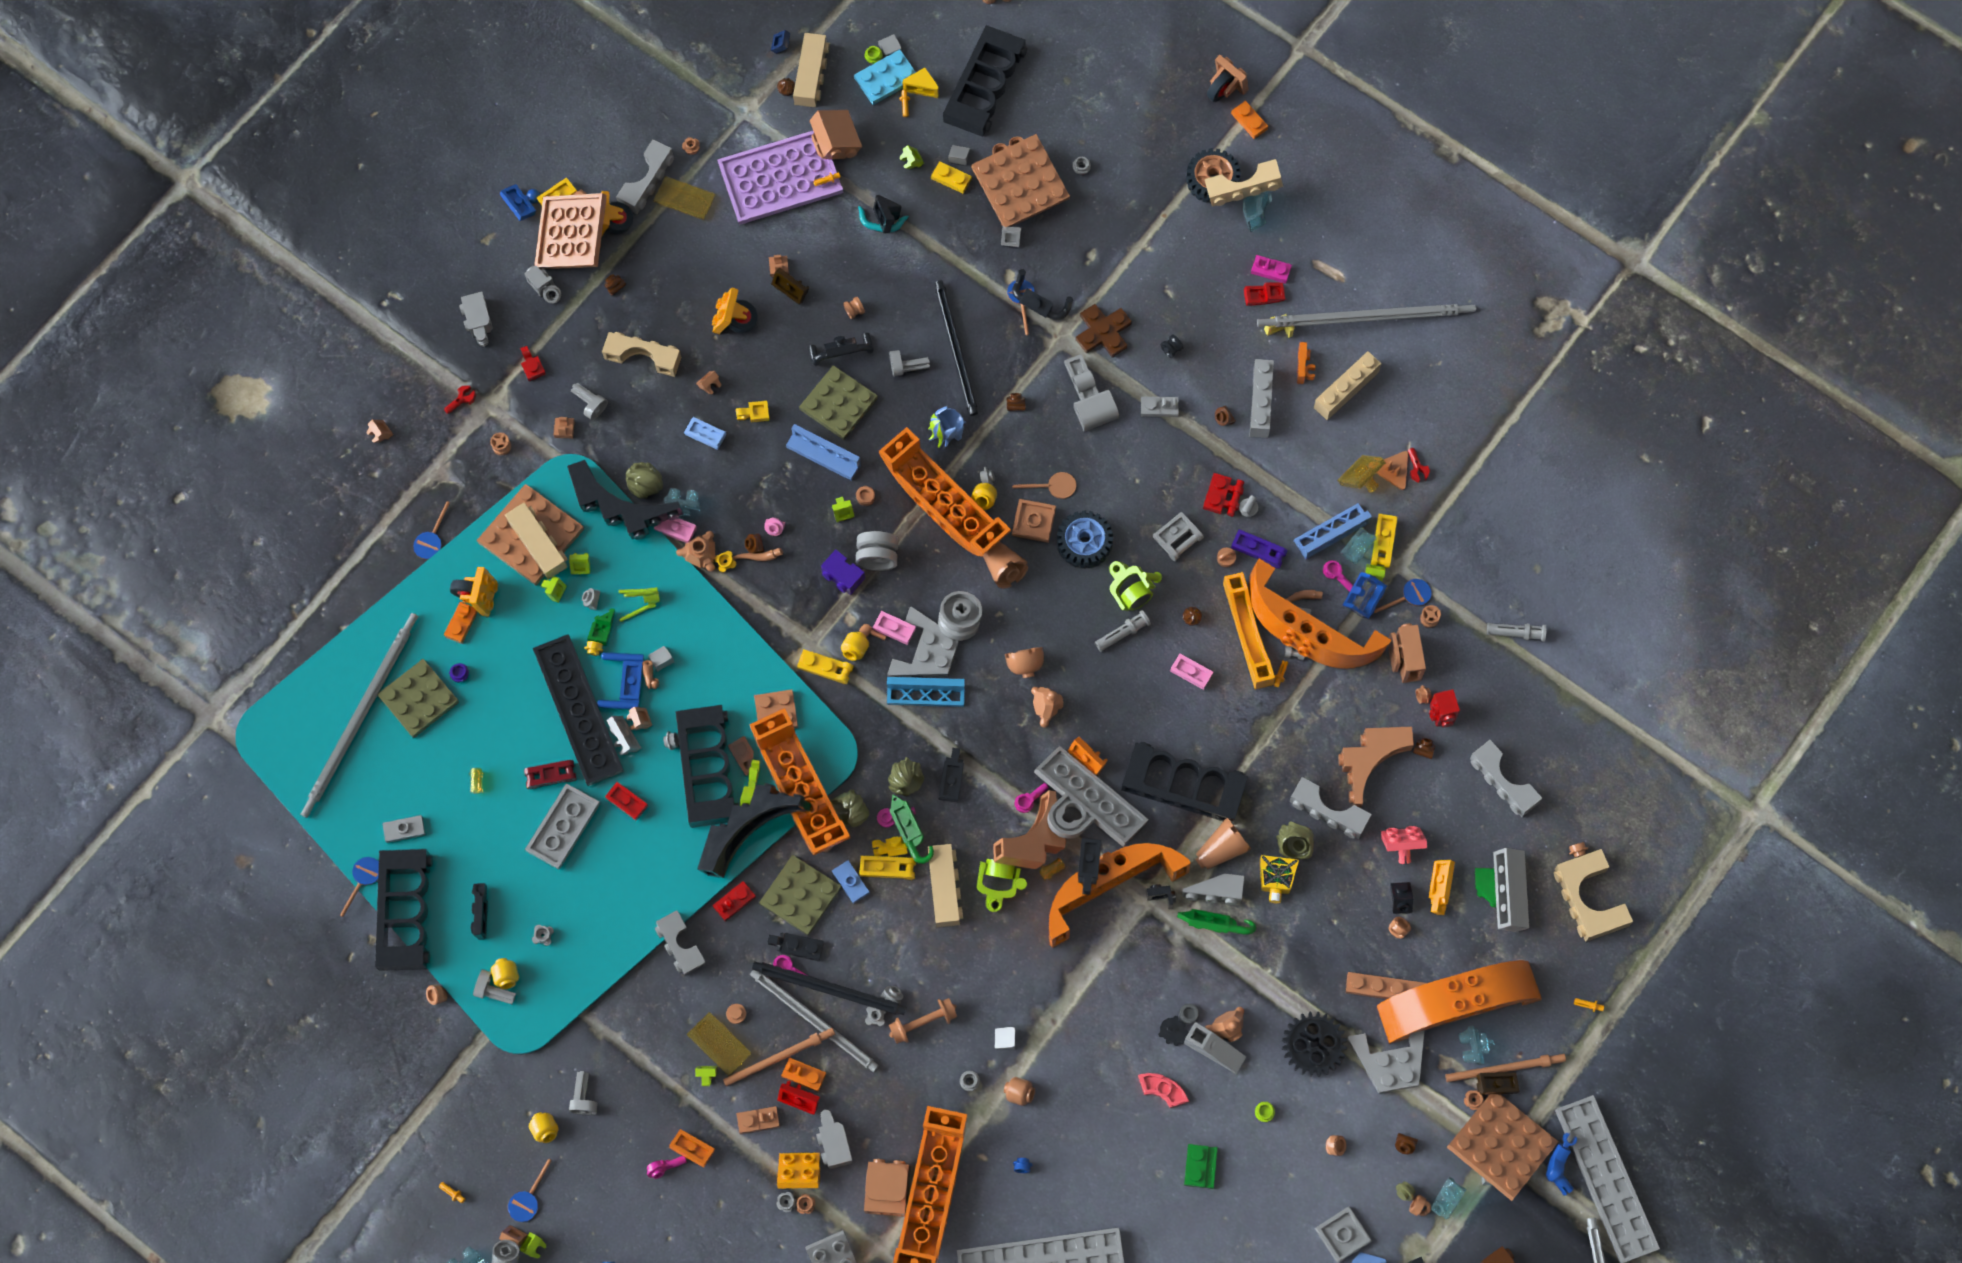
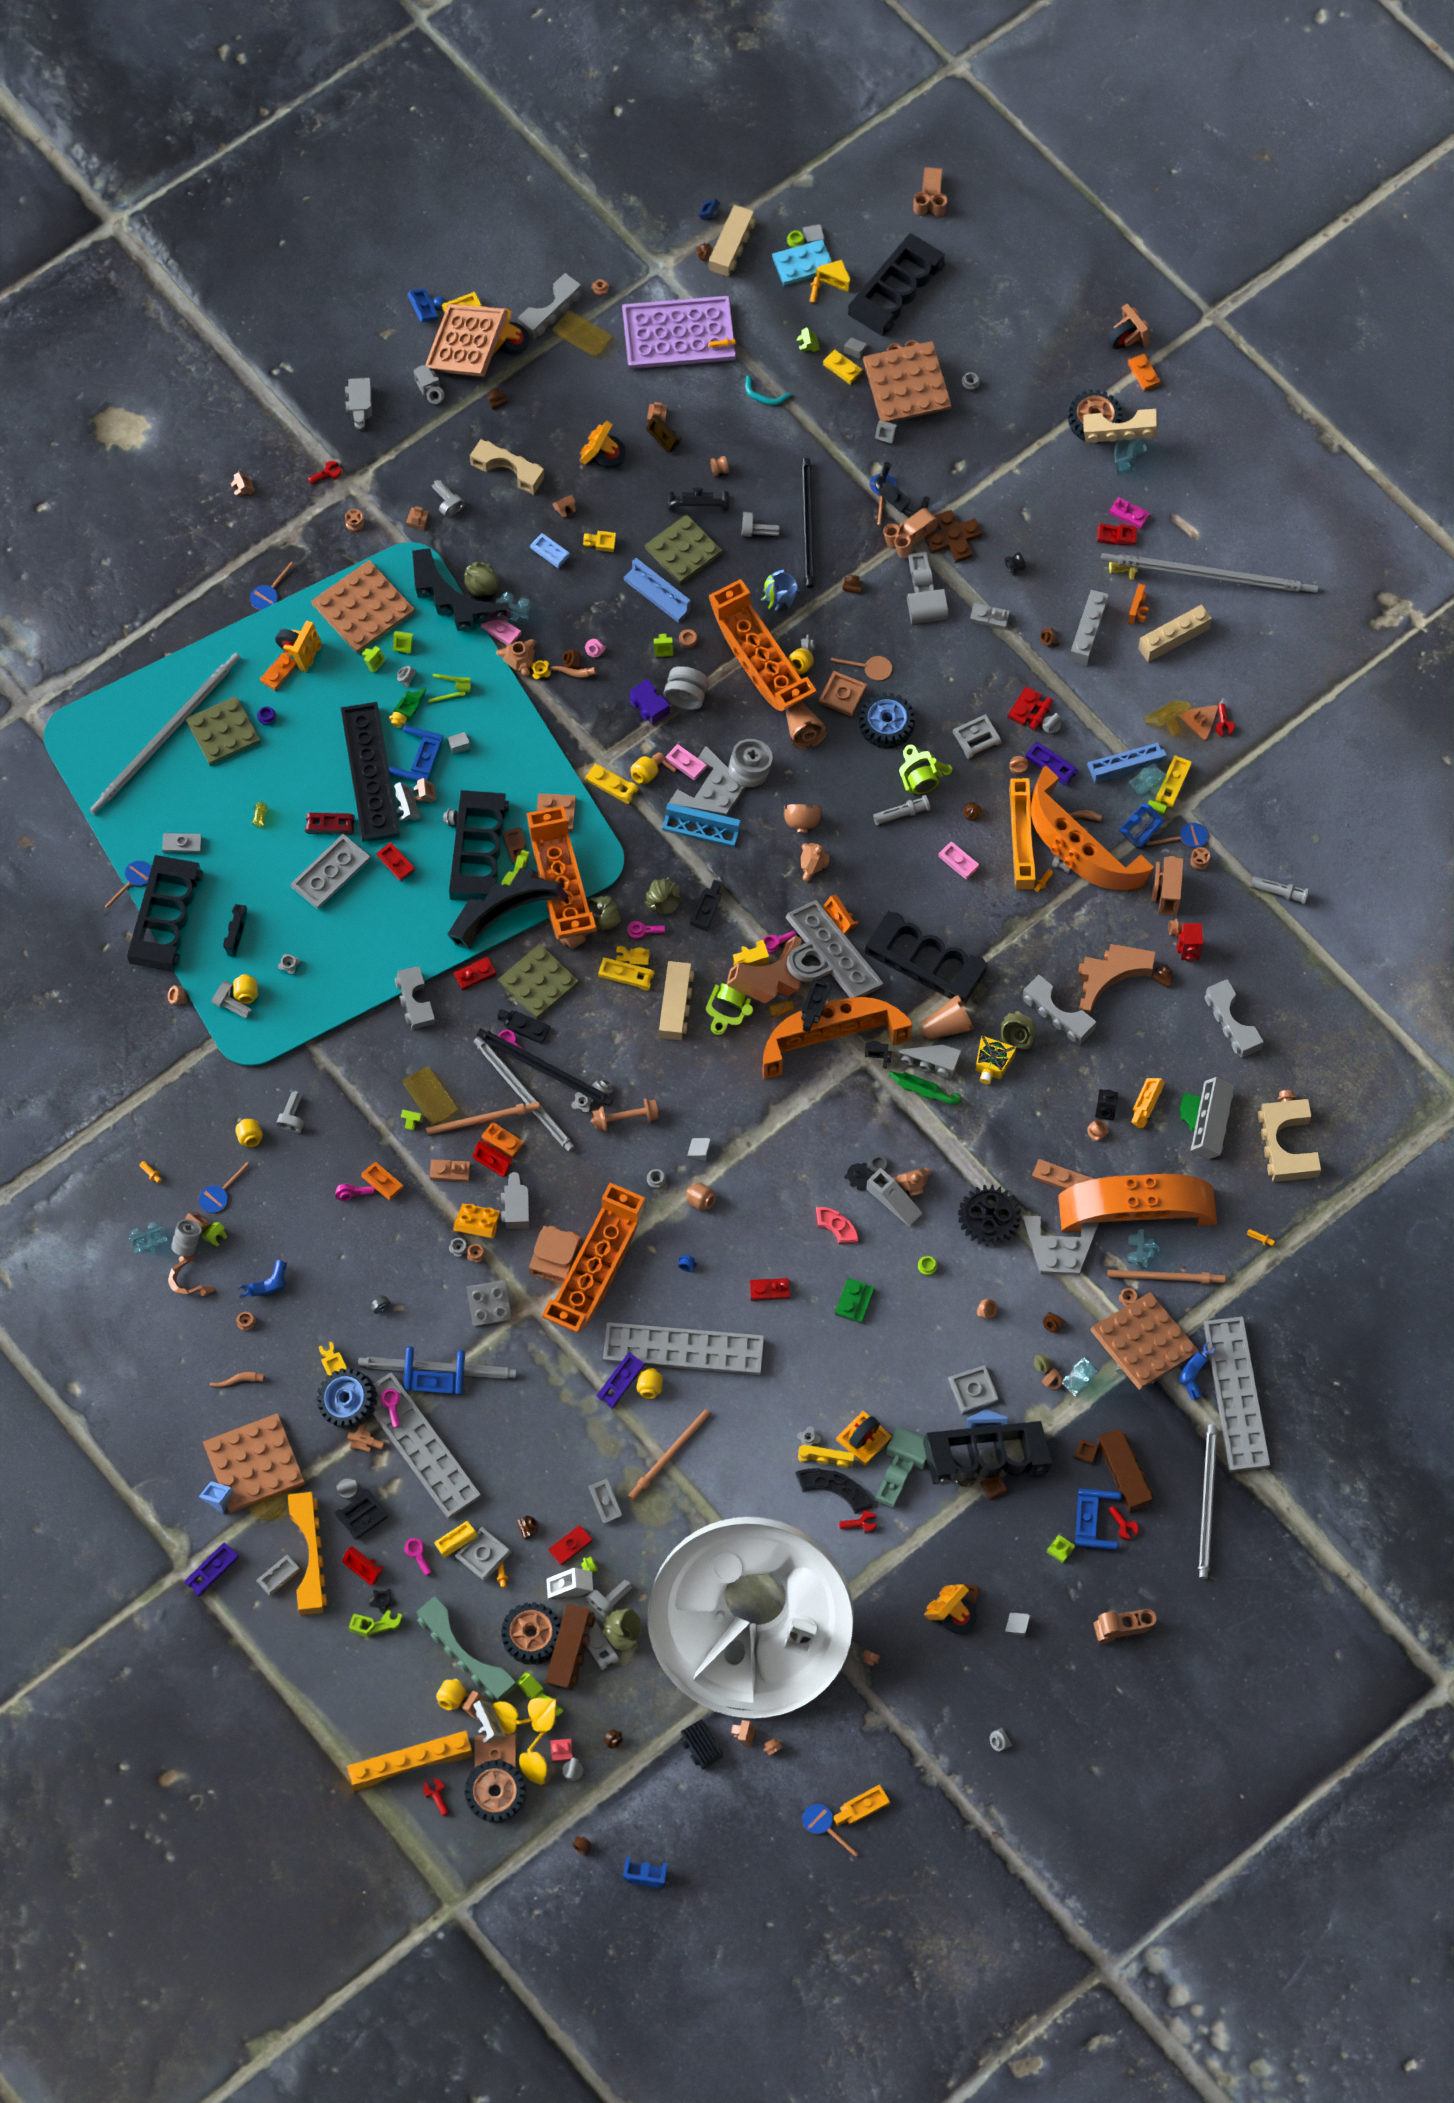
camera: 10 degrees right, 5 degrees down
tan brick [505,503,567,580] -> none
red plate [520,346,546,381] -> none
nougat arm [643,660,659,689] -> none
nougat plate [726,1004,746,1024] -> none
nougat brick [810,110,862,159] -> none
medium blue plate [832,860,870,904] -> none
black slope [873,195,902,233] -> none
green plate [889,795,934,864] -> none
dark pink plate [1323,560,1353,592] -> none
coral plate [1381,826,1427,864] -> none
dark brown plate [1476,1072,1520,1095] -> none
none -> yellow hips [733,940,770,966]
none -> red plate [750,1278,790,1301]
none -> nougat piece [883,508,939,558]

